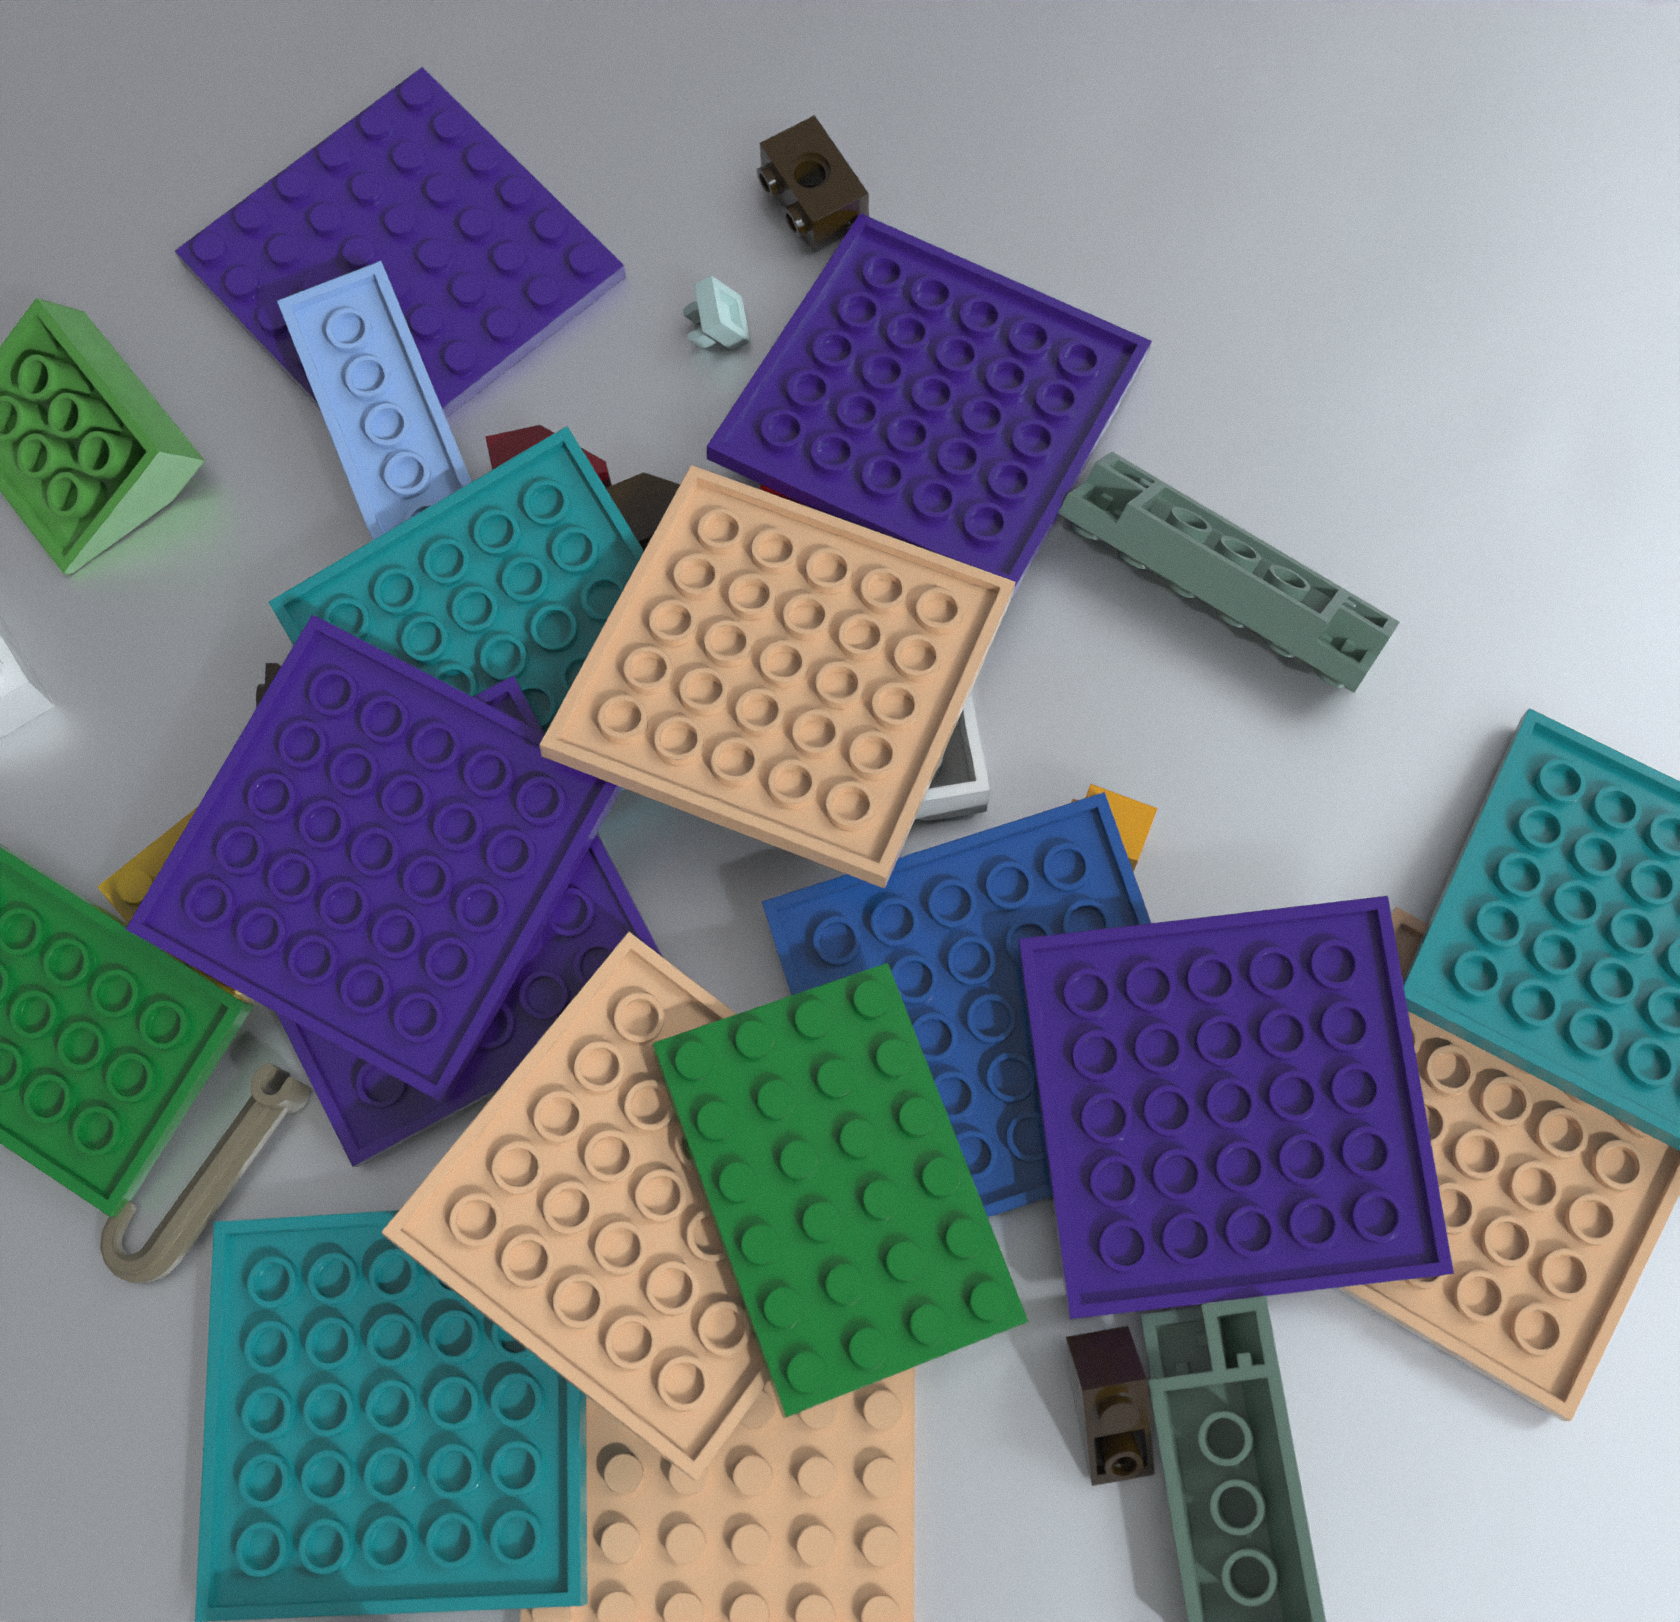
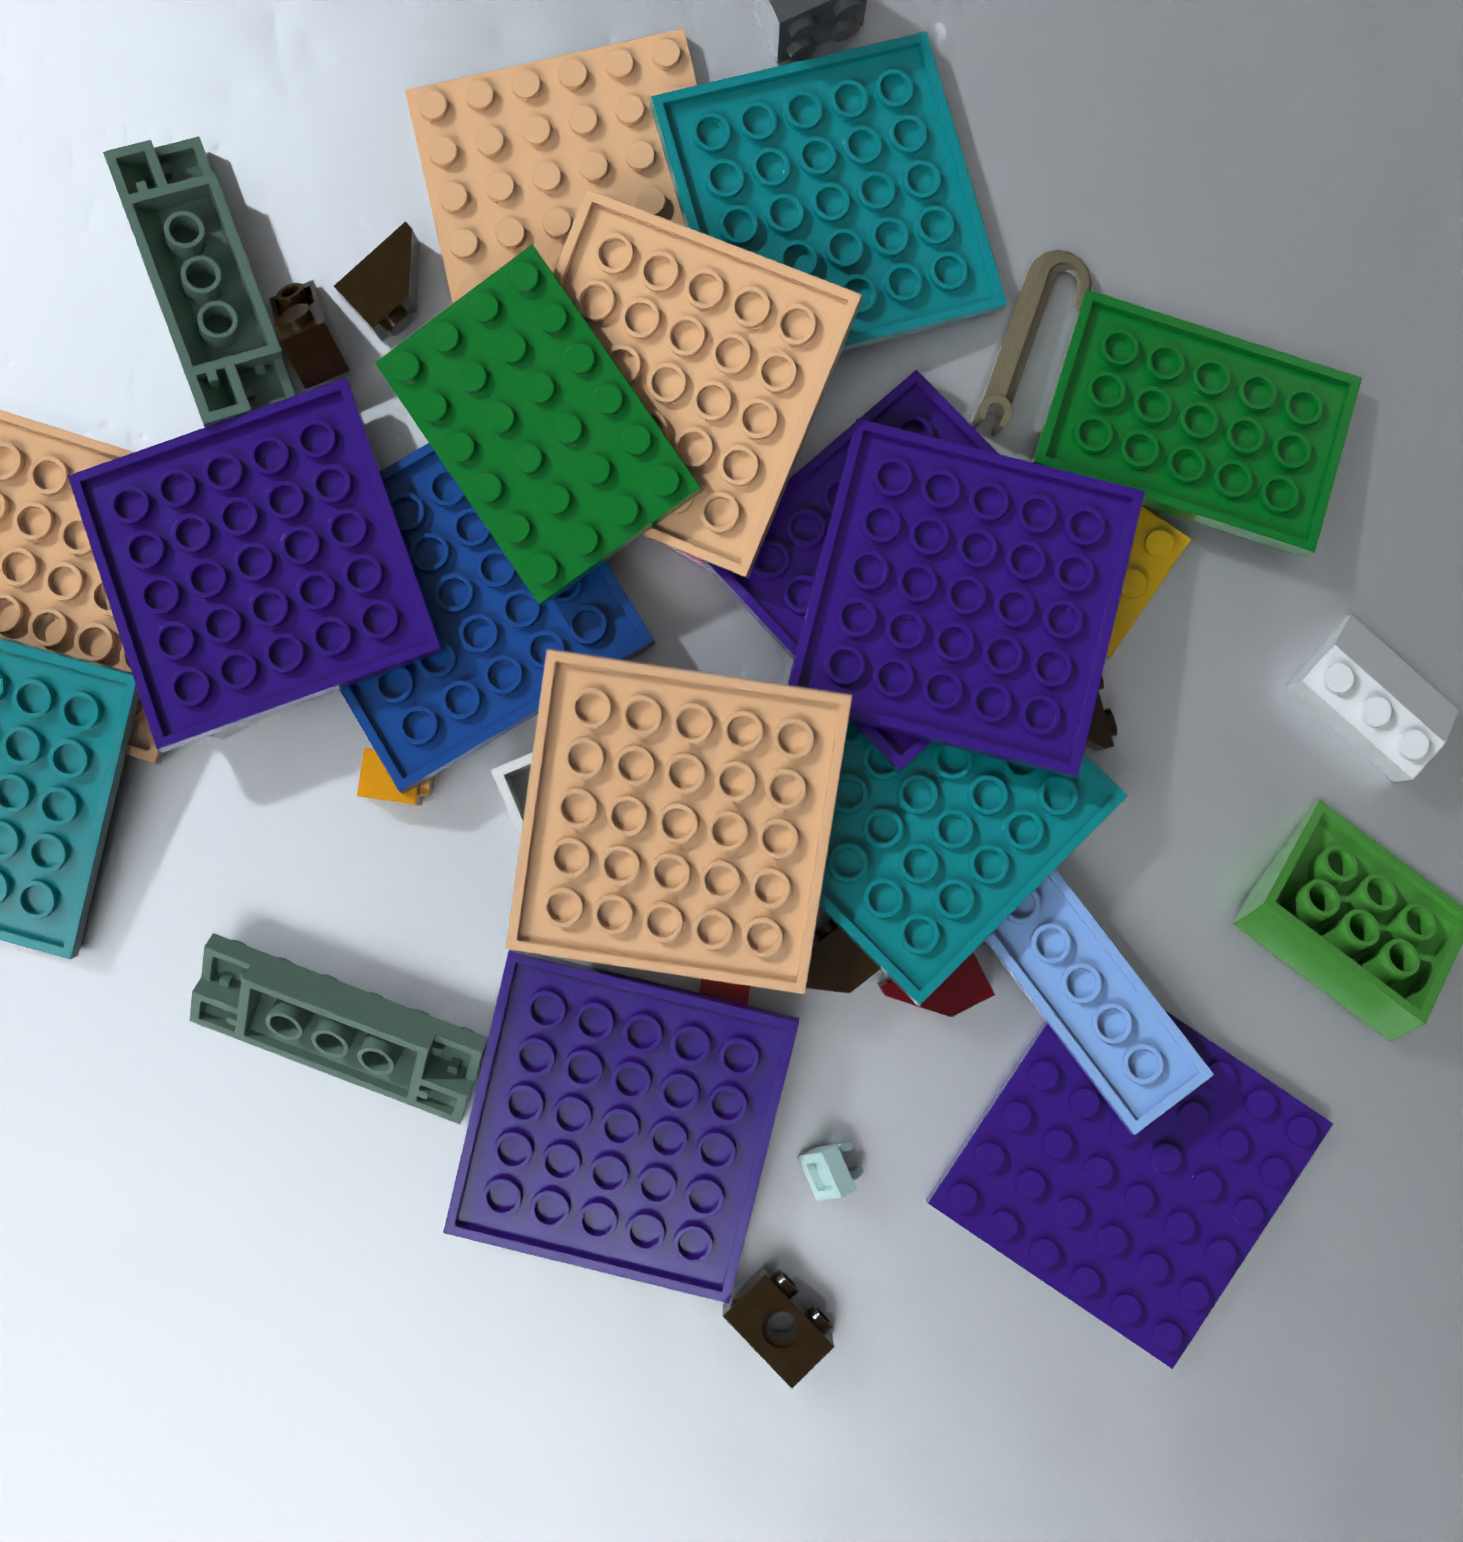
camera: 165 degrees right, 15 degrees up
none -> dark brown slope [334,221,420,342]

